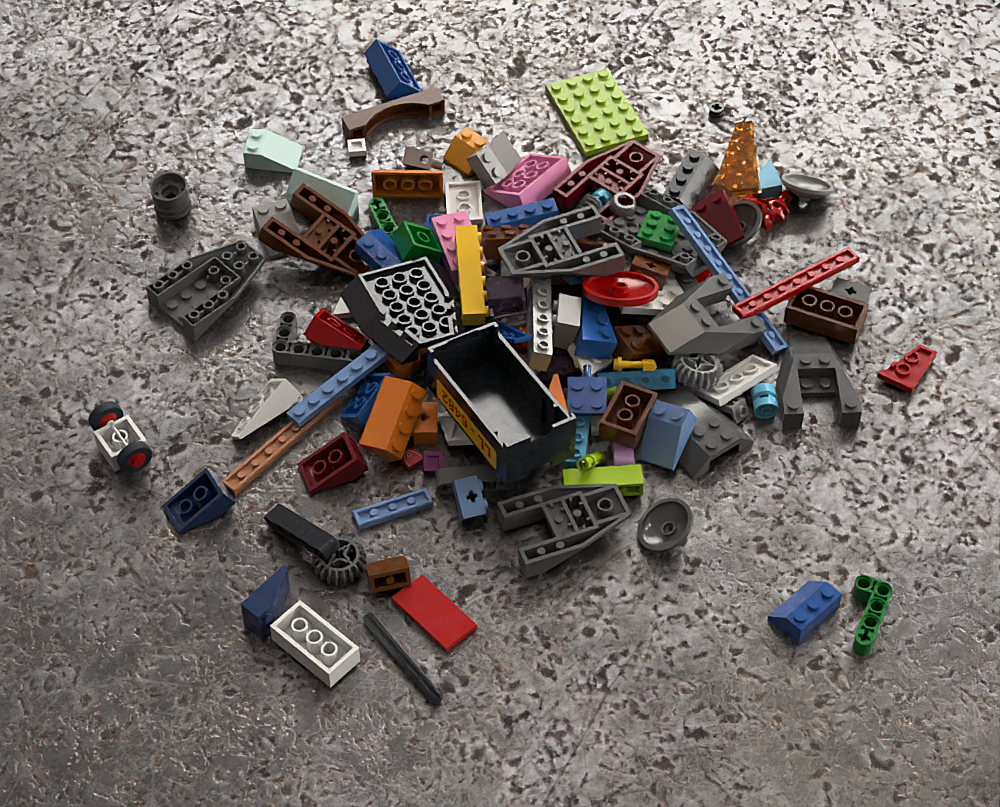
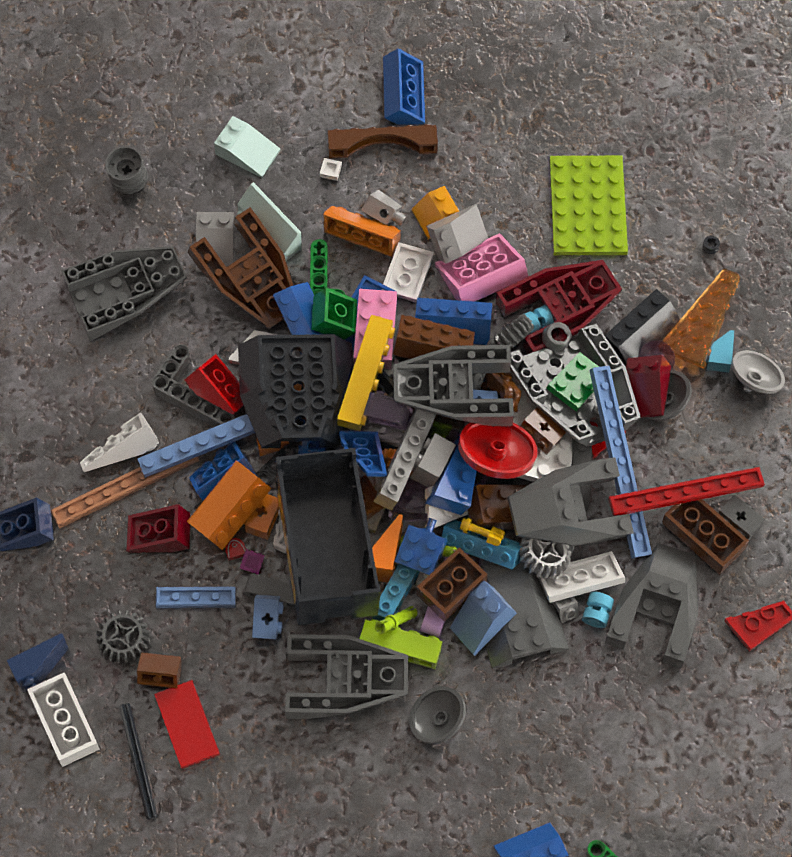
camera: 20 degrees right, 15 degrees up
black beam [264,504,341,561] -> none
red piece [741,190,792,230] -> none

